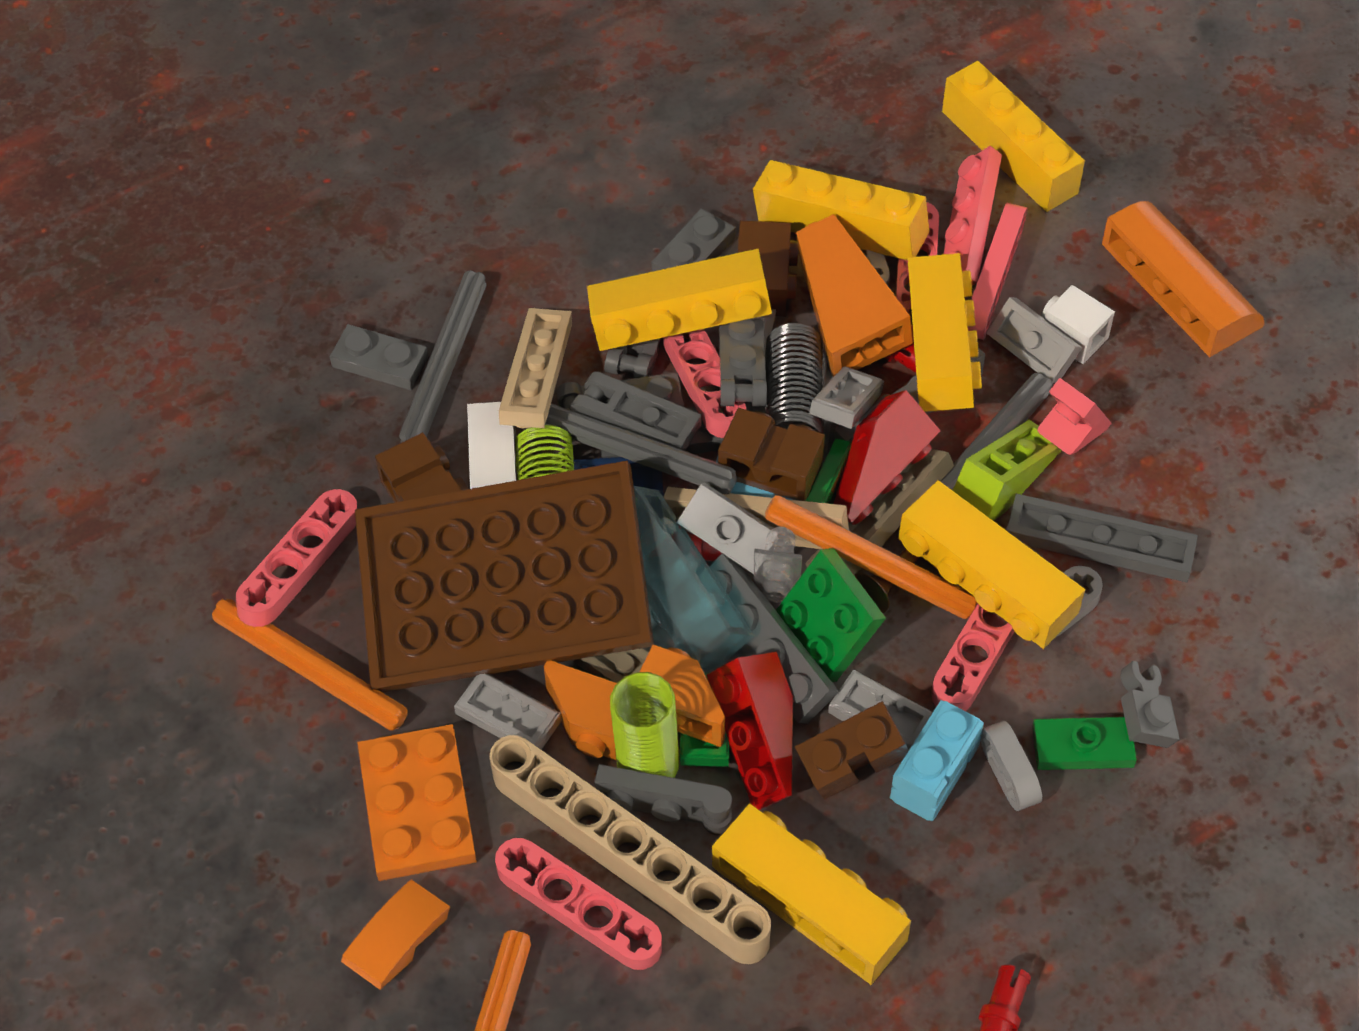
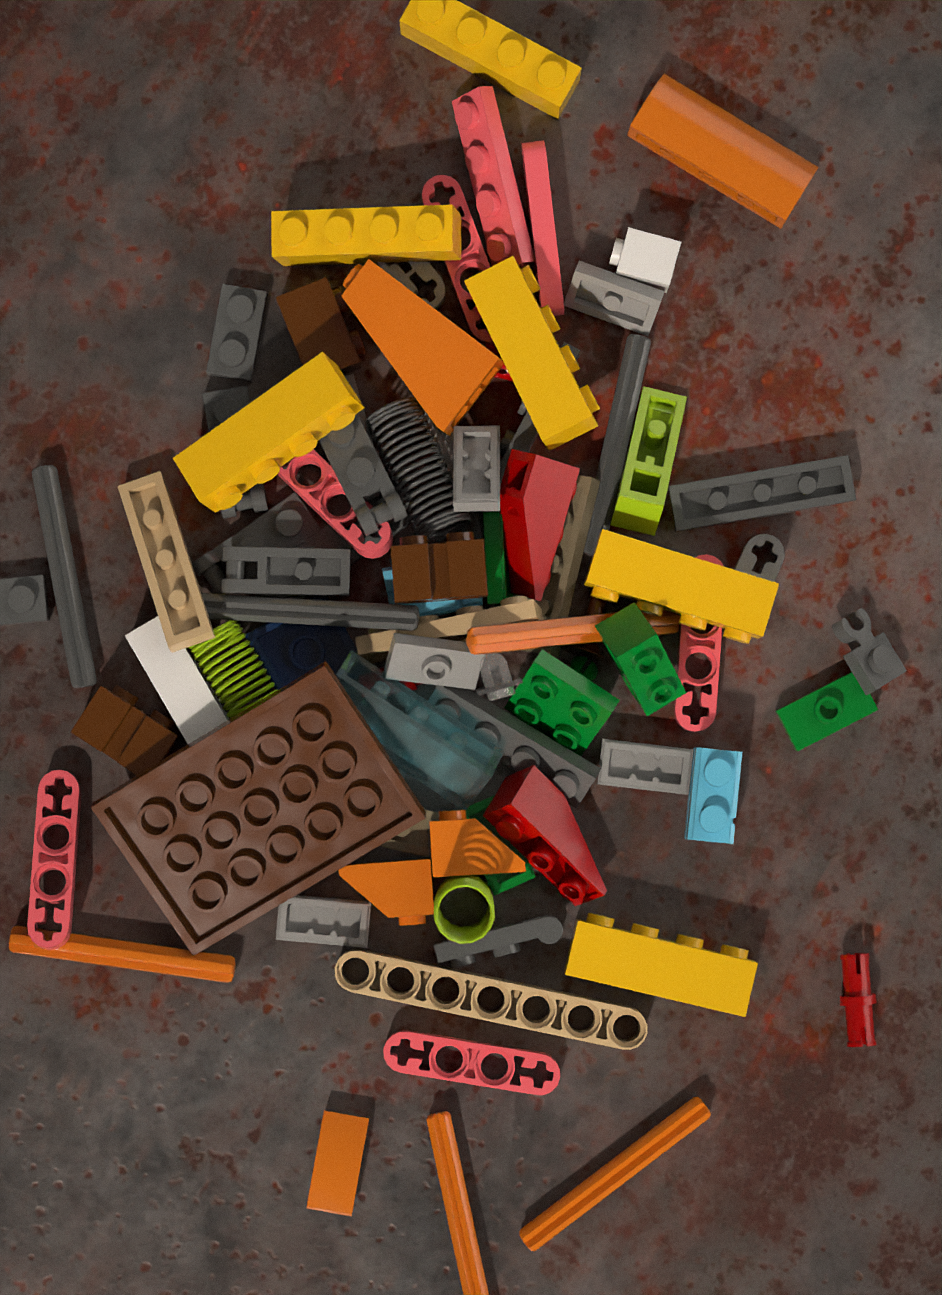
camera: 30 degrees left, 30 degrees up
orange plate [357,724,477,881] -> none
reddish brown brick [795,701,909,800] -> none
light grey beam [980,721,1042,811] -> none
coral slope [1037,378,1112,455] -> none
none -> green brick [595,602,686,716]

